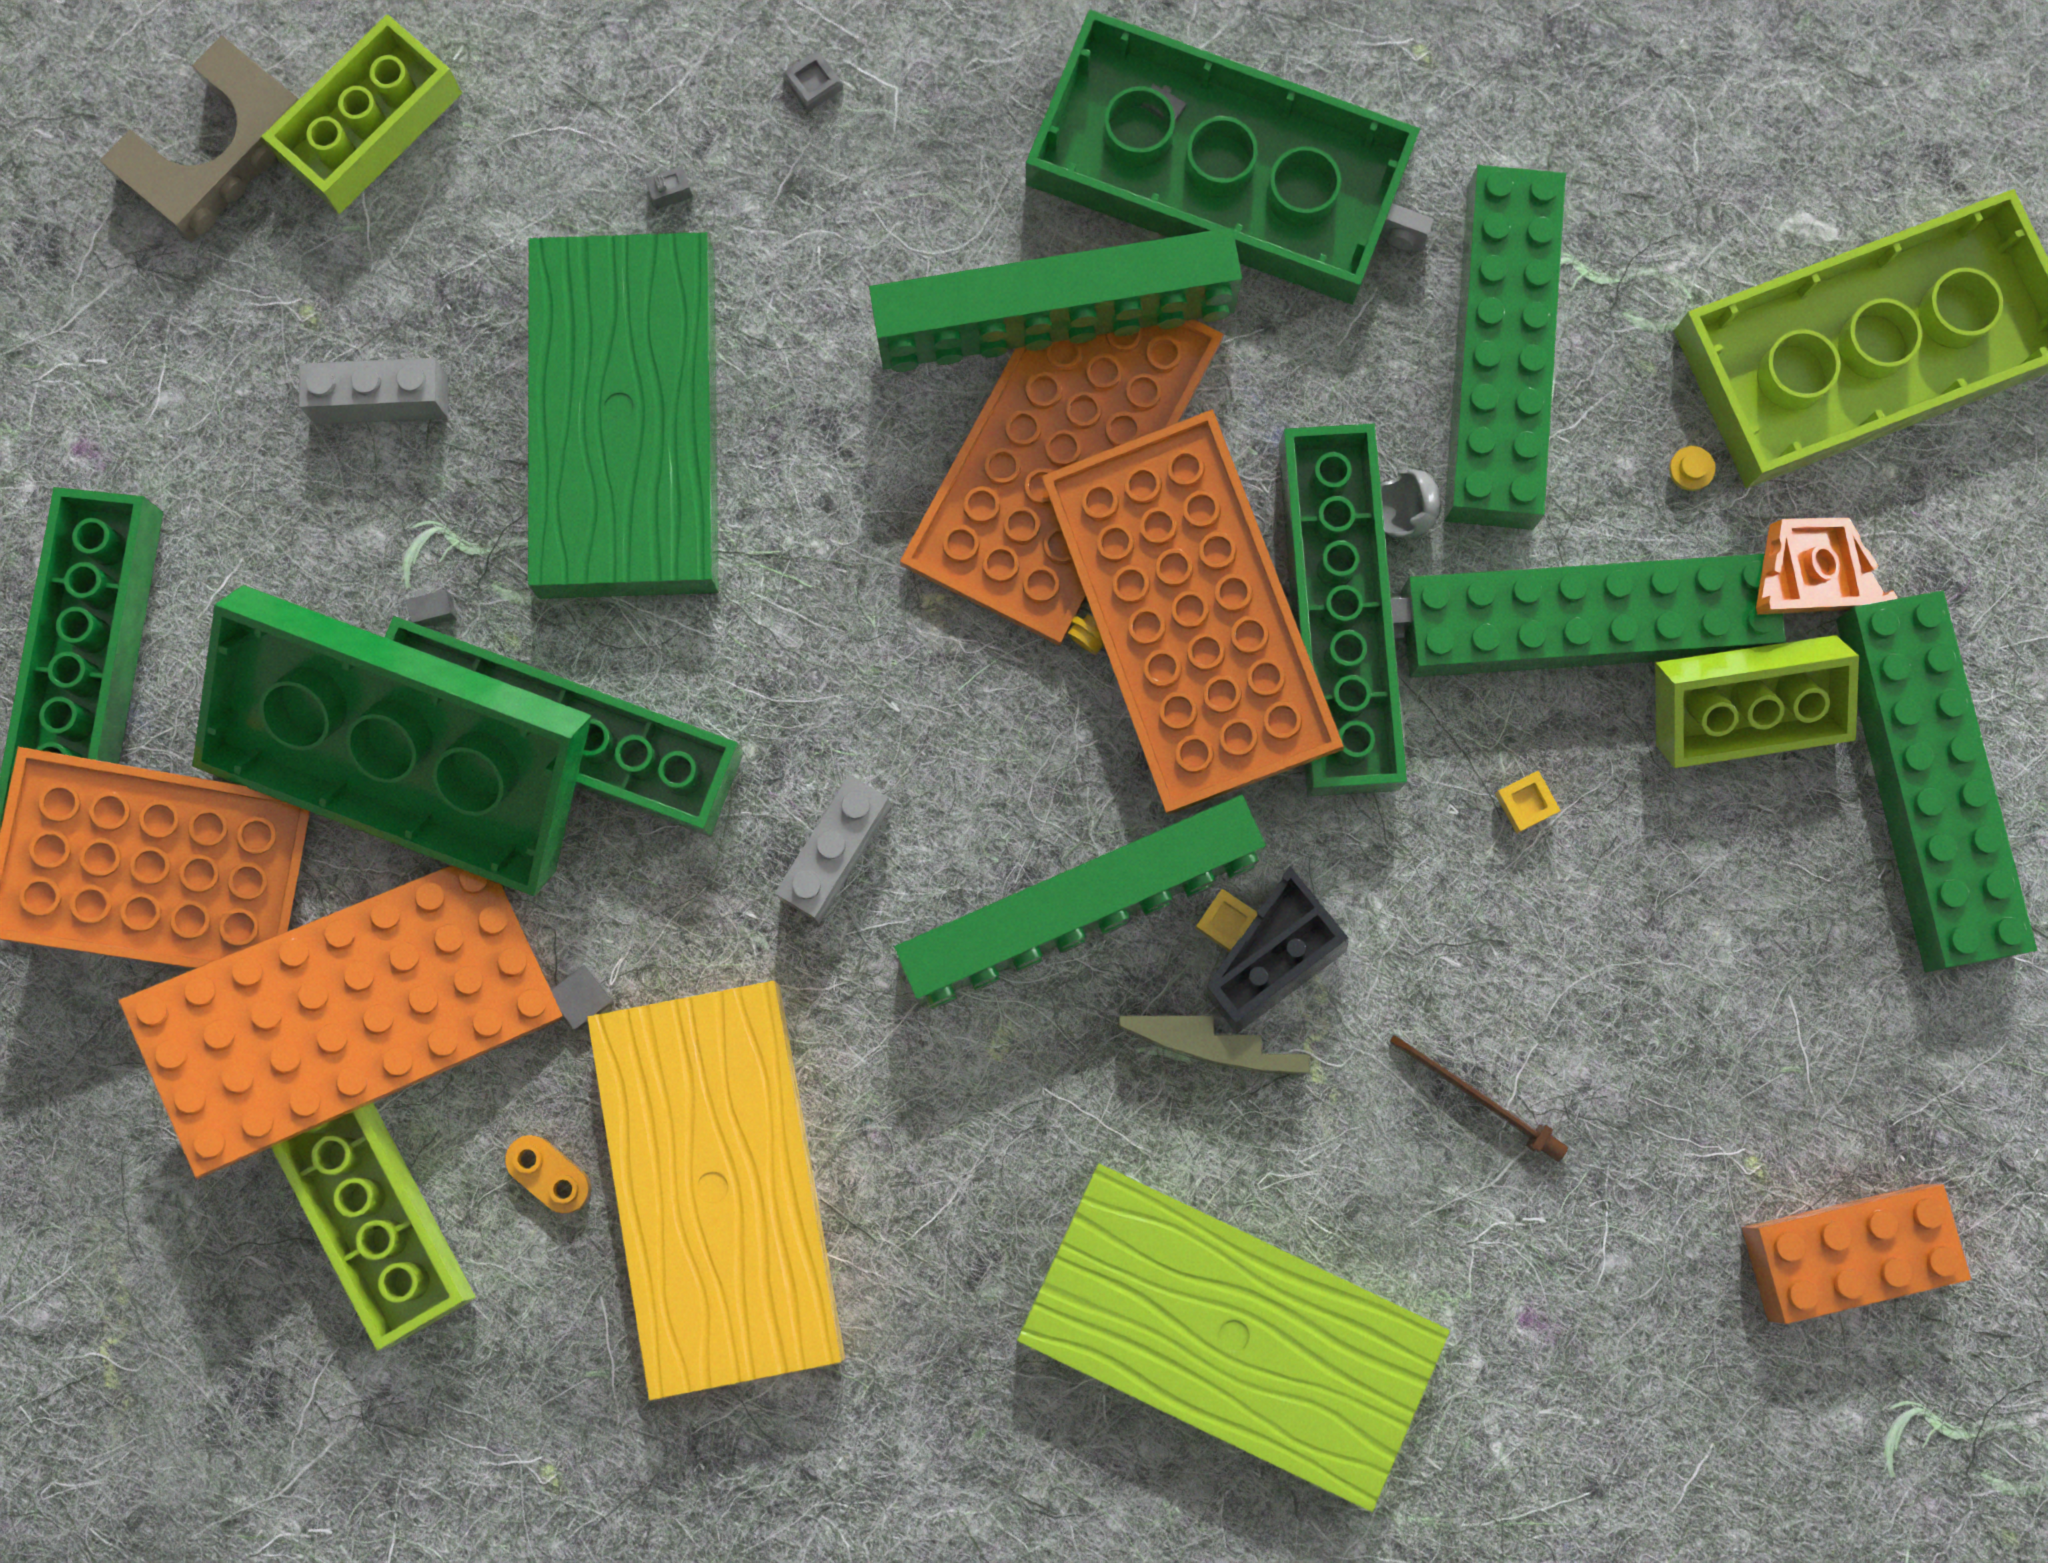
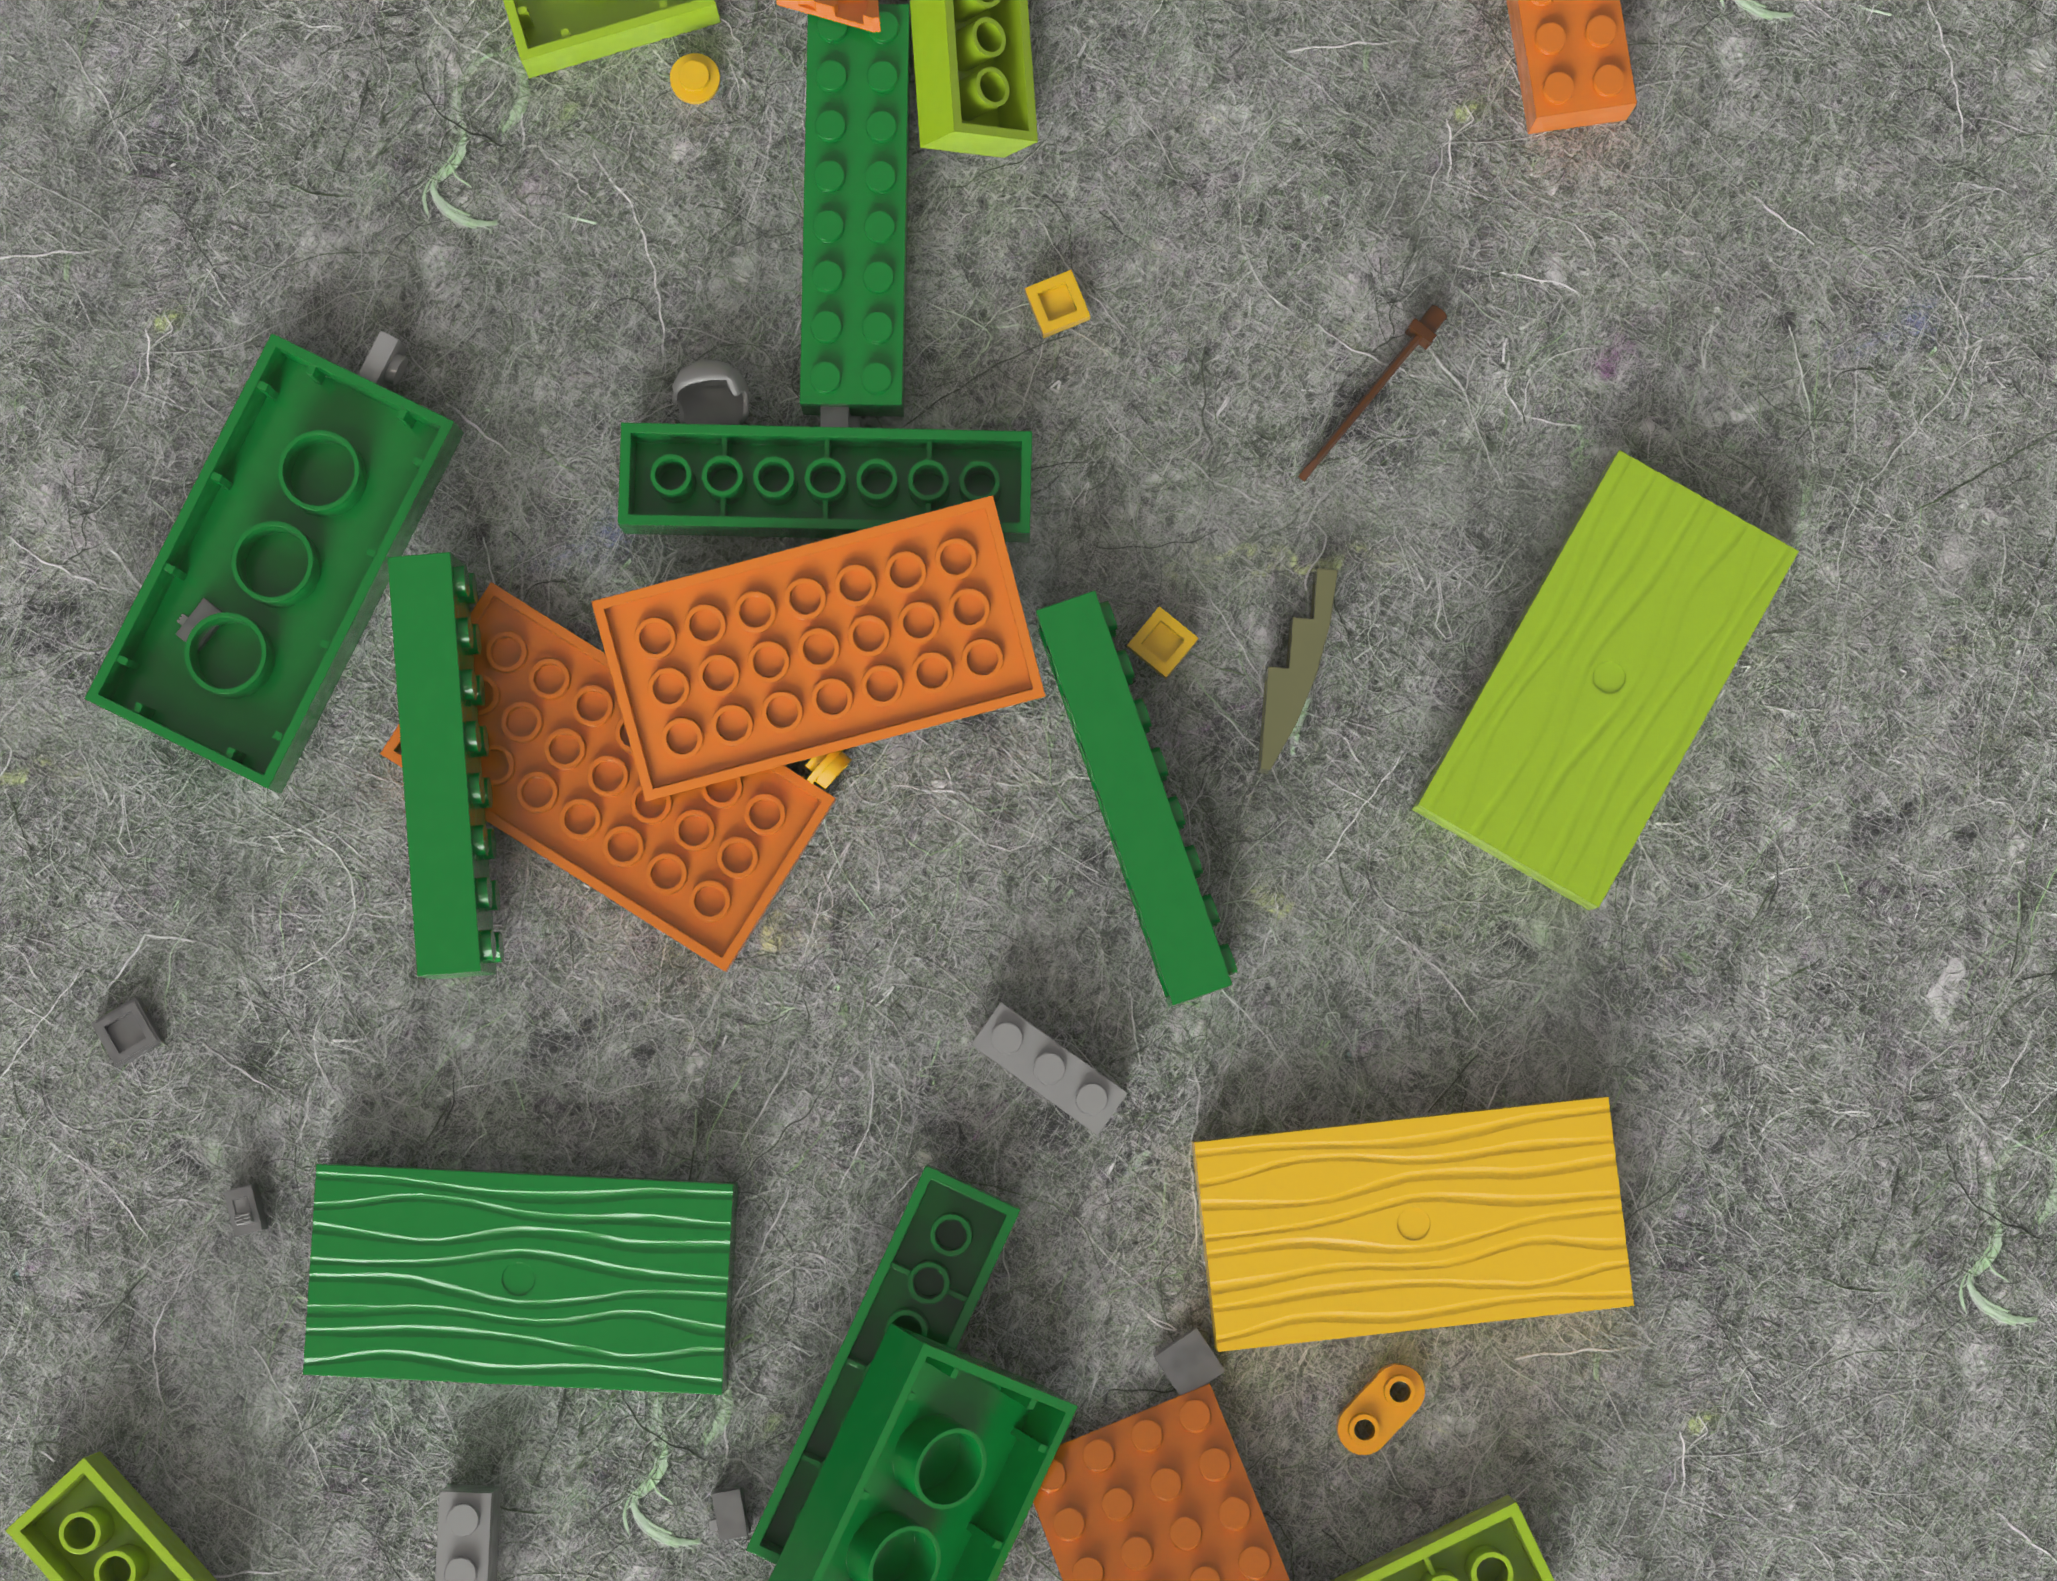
camera: 85 degrees left, 5 degrees up
black wedge [1207,866,1349,1034] -> none
green brick [1444,164,1566,530] -> none

